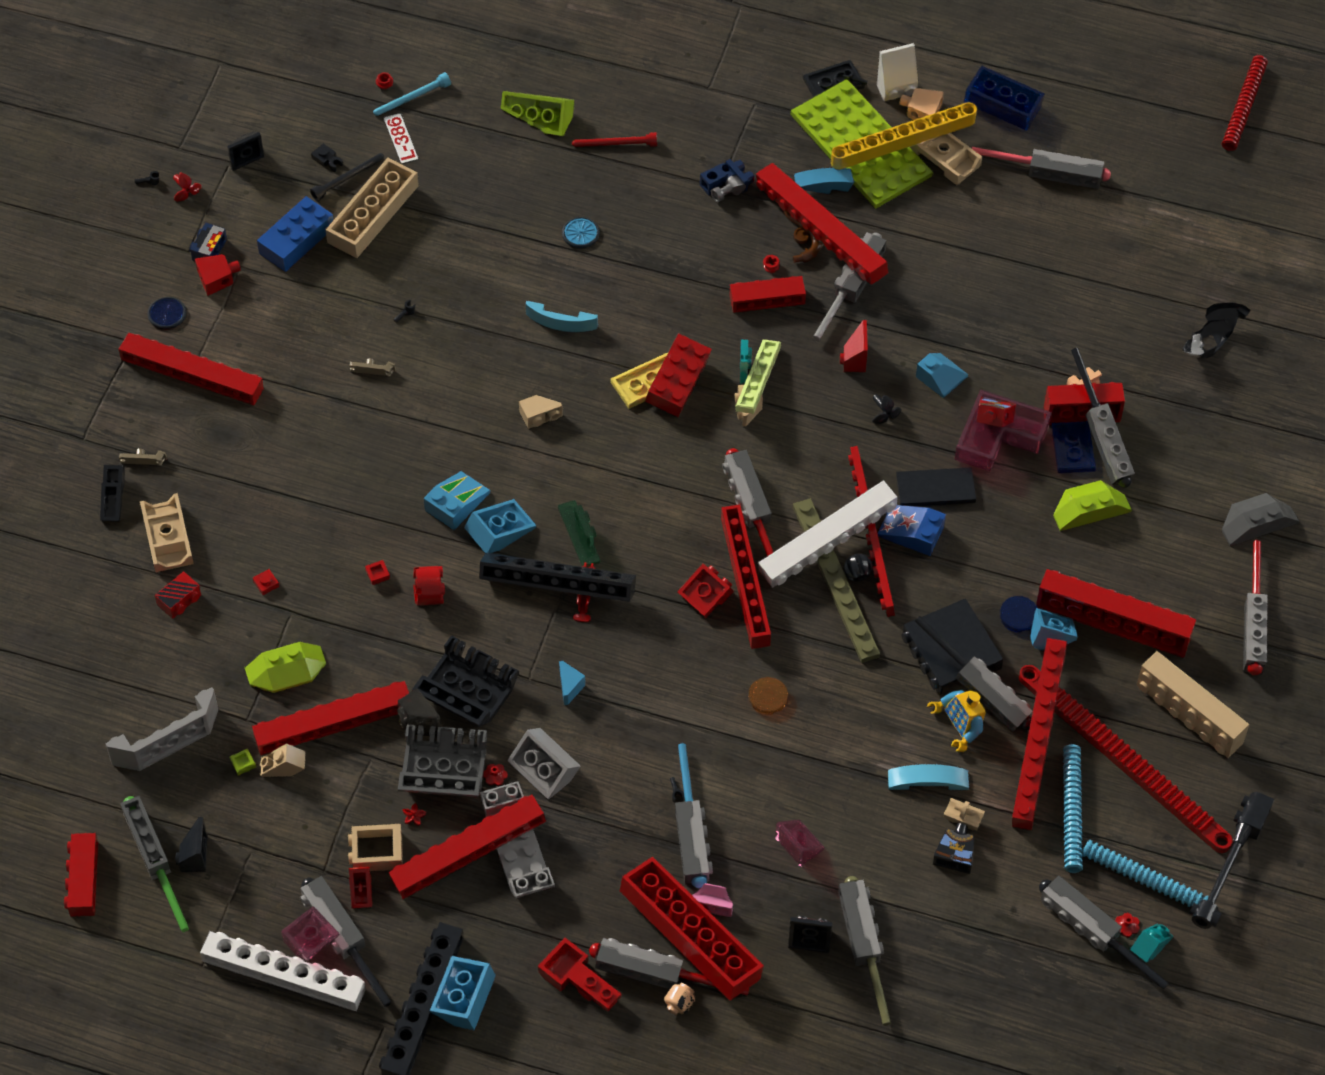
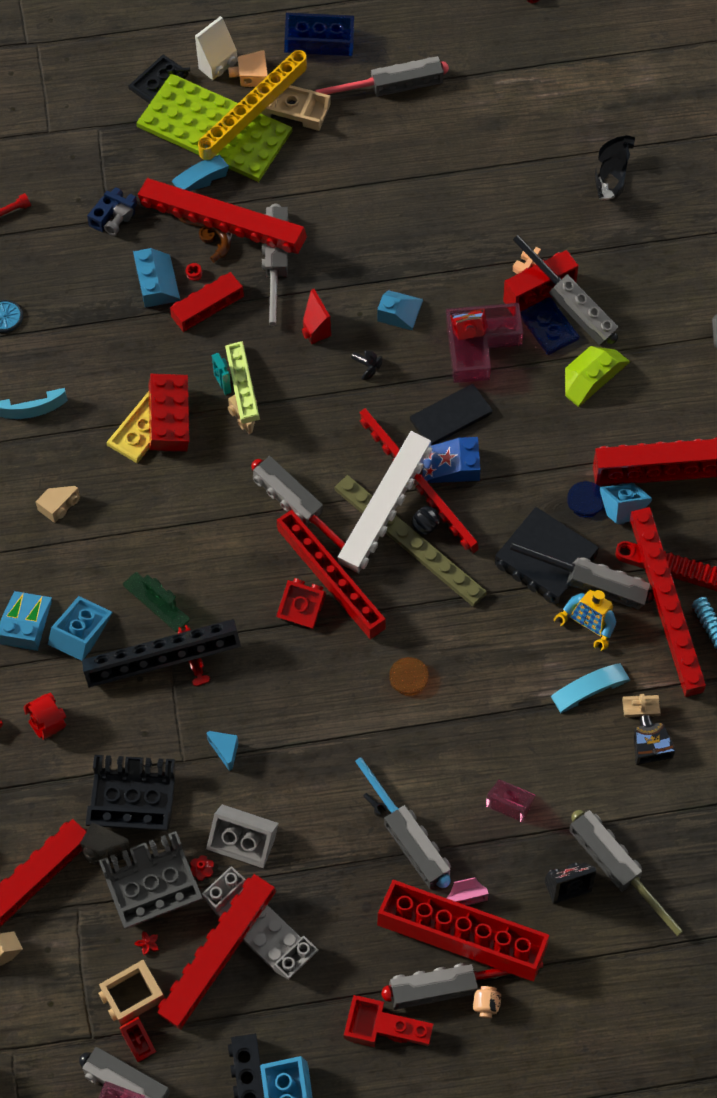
camera: 25 degrees left, 5 degrees up
none -> dark azure slope [133,248,180,308]

